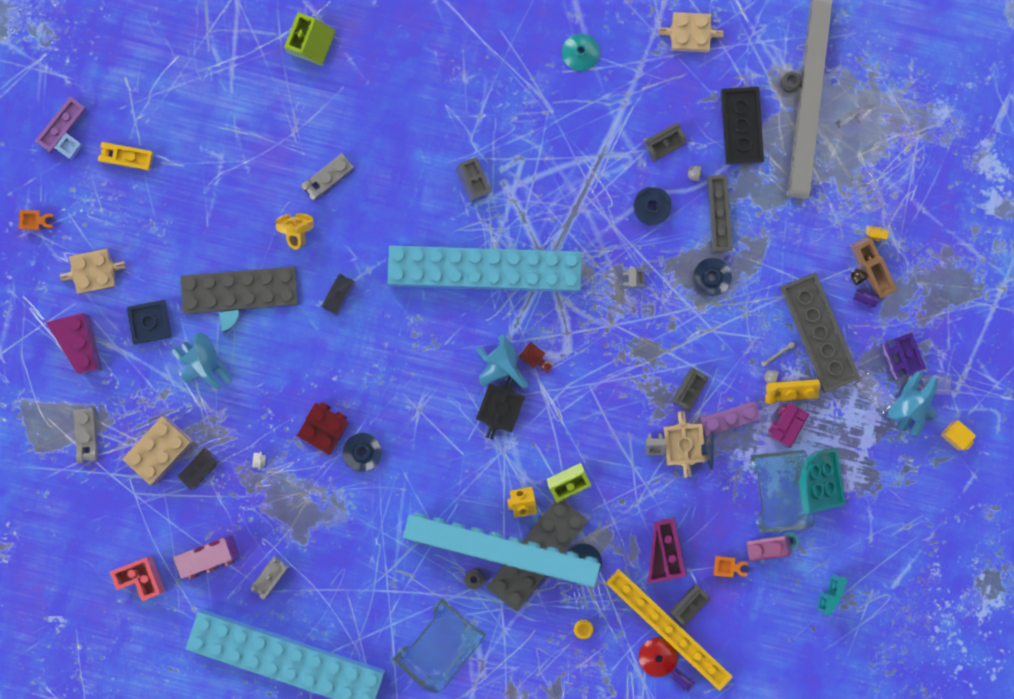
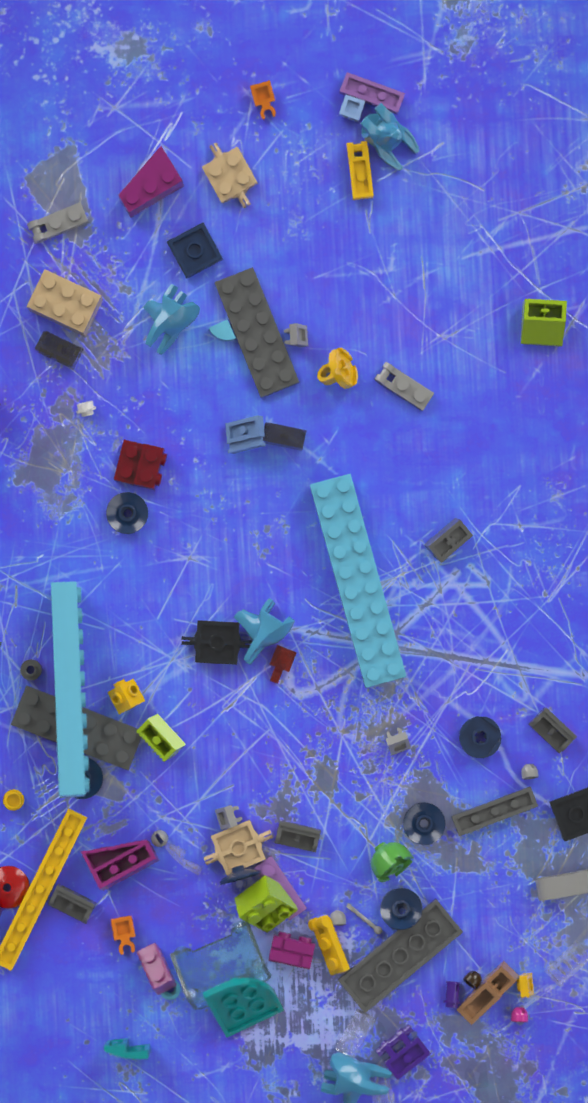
camera: 70 degrees right, 0 degrees up
none -> light grey hinge [151,830,168,847]
none -> clear slope [165,842,203,875]
none -> medium blue plate [225,415,266,454]
none -> lime slope [234,875,298,933]
none -> light grey tile [284,323,308,347]
none -> dark azure piece [360,103,420,171]
none -> bright green cylinder [371,842,414,883]
none -> dark blue dish [380,888,423,930]
none -> dark pink hinge [511,1007,528,1022]

